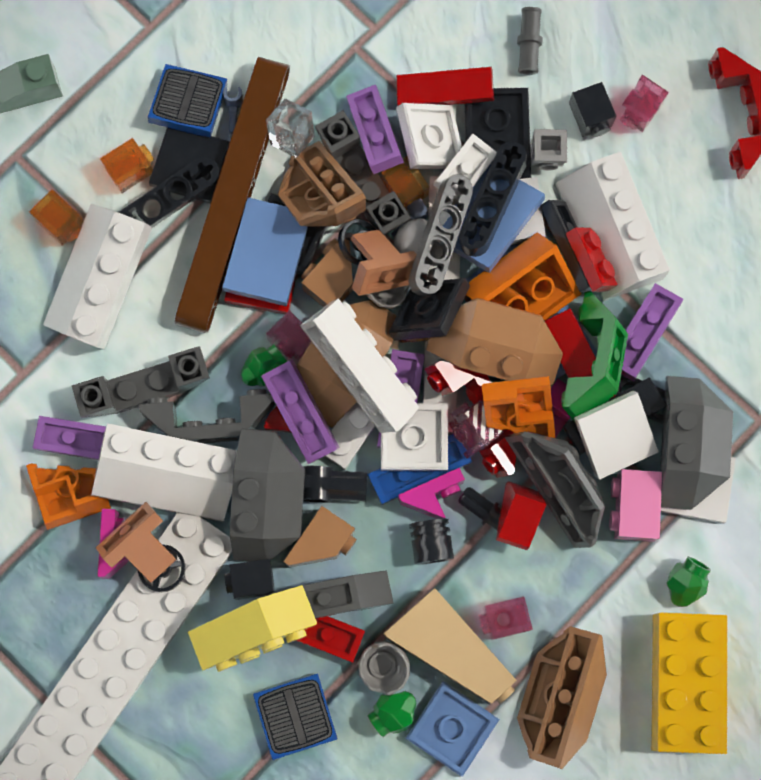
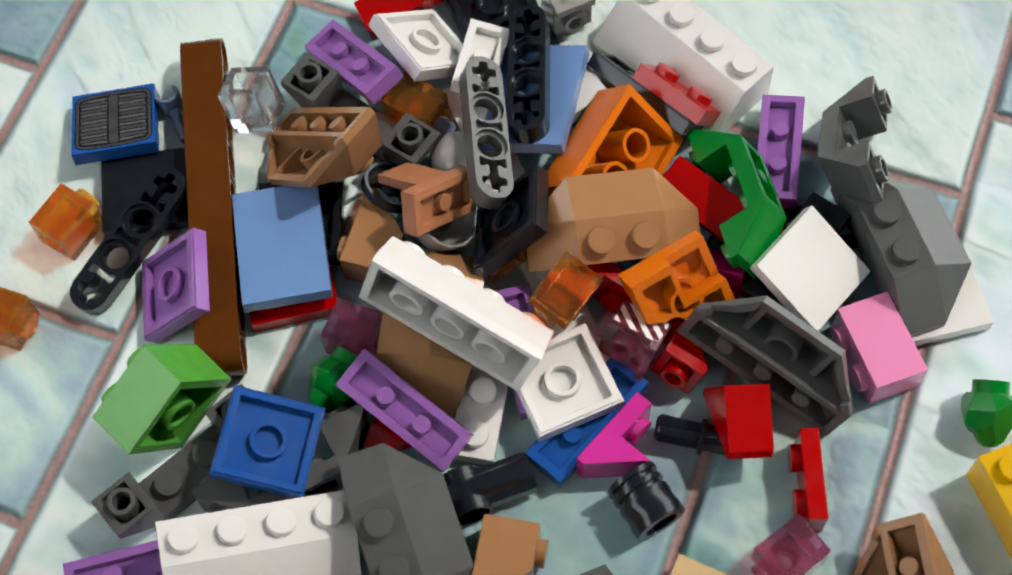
camera: 15 degrees left, 15 degrees down
white slope [43,204,152,349] -> none
none -> bright green brick [92,344,232,455]
none -> medium lavender tile [142,227,210,343]
none -> blue tile [209,385,326,498]
none -> clear orange brick [527,251,603,329]
none -> red plate [787,428,829,533]
none -> dark grey slope [817,75,893,203]

